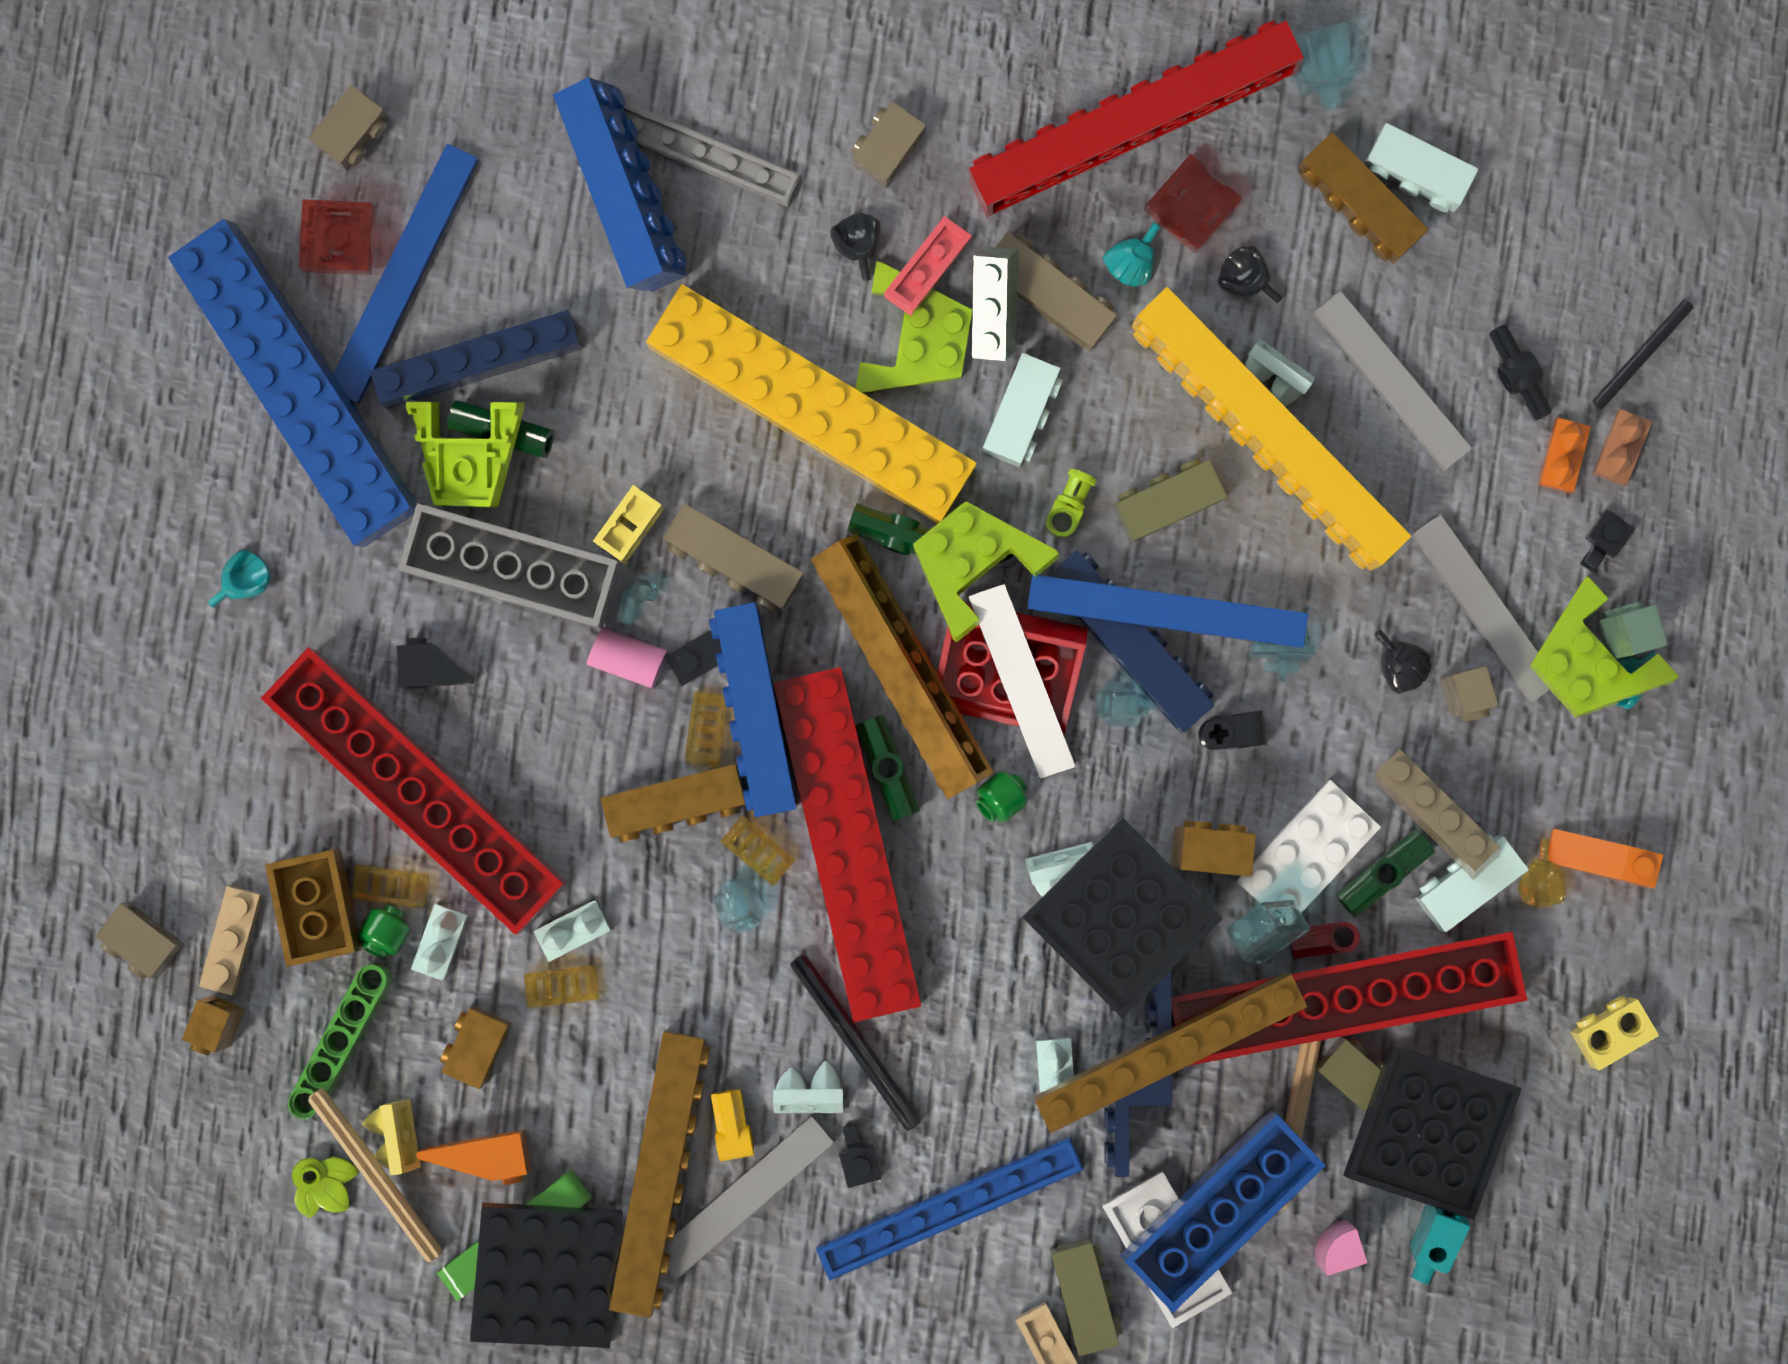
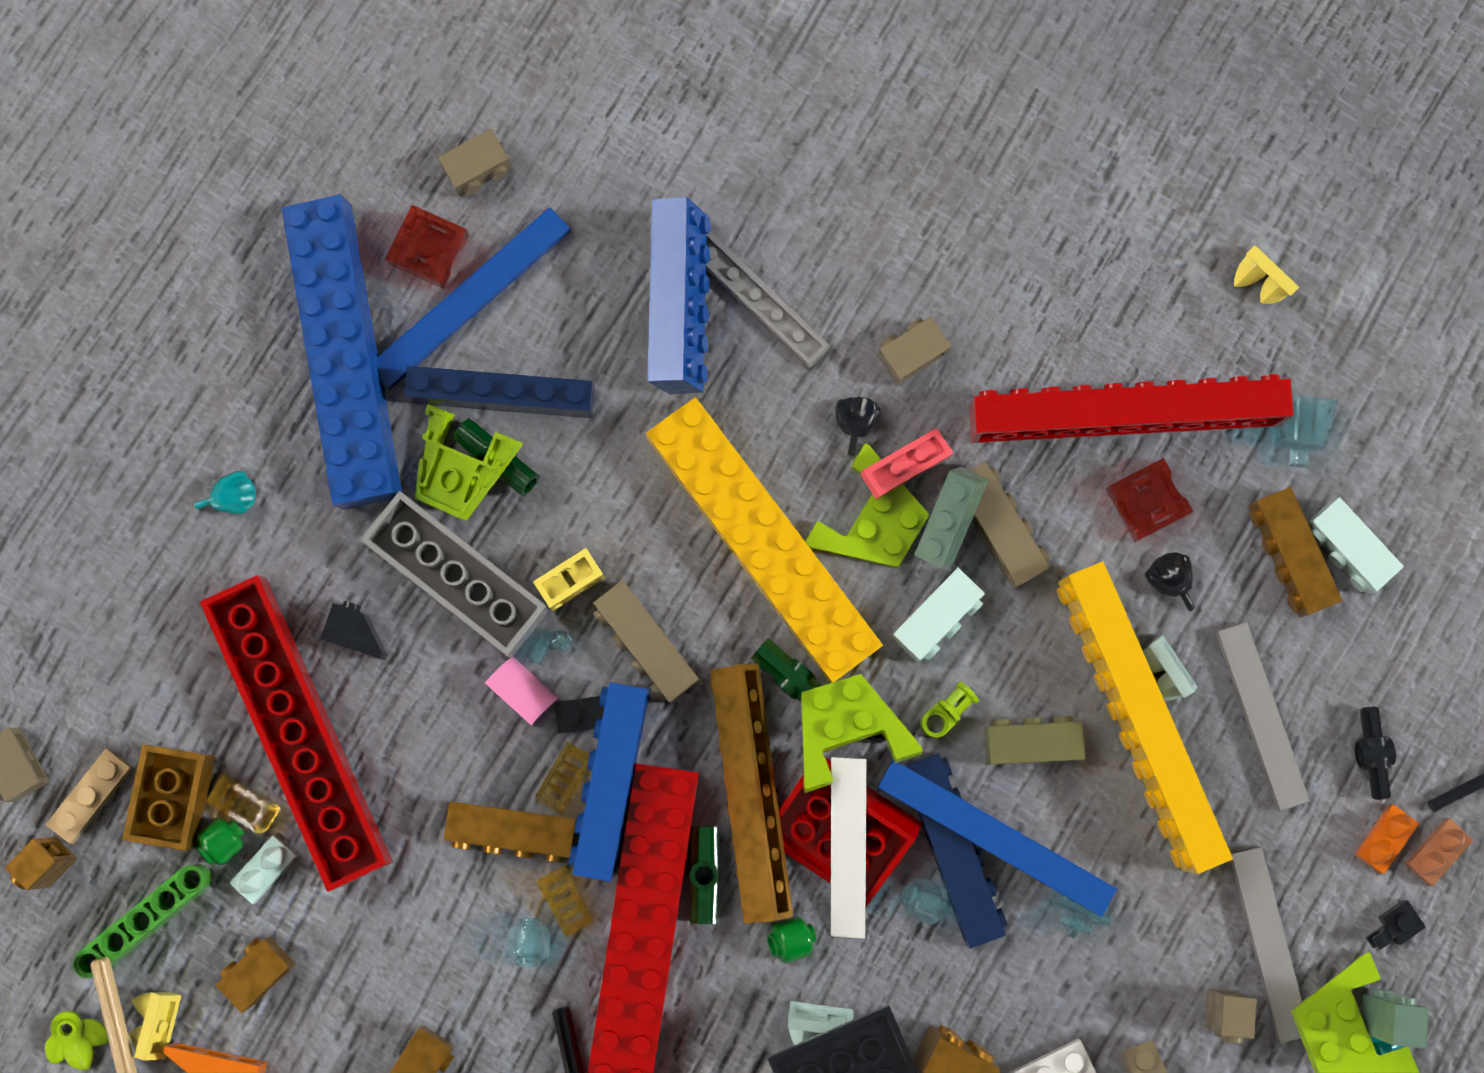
camera: 20 degrees right, 5 degrees down
clear yellow slope [524,964,599,1008] -> none
light aqua tile [533,900,611,962] -> none
teal piece [1103,222,1161,287] -> none
black piece [1198,710,1267,750] -> none
black piece [1374,630,1431,694] -> none

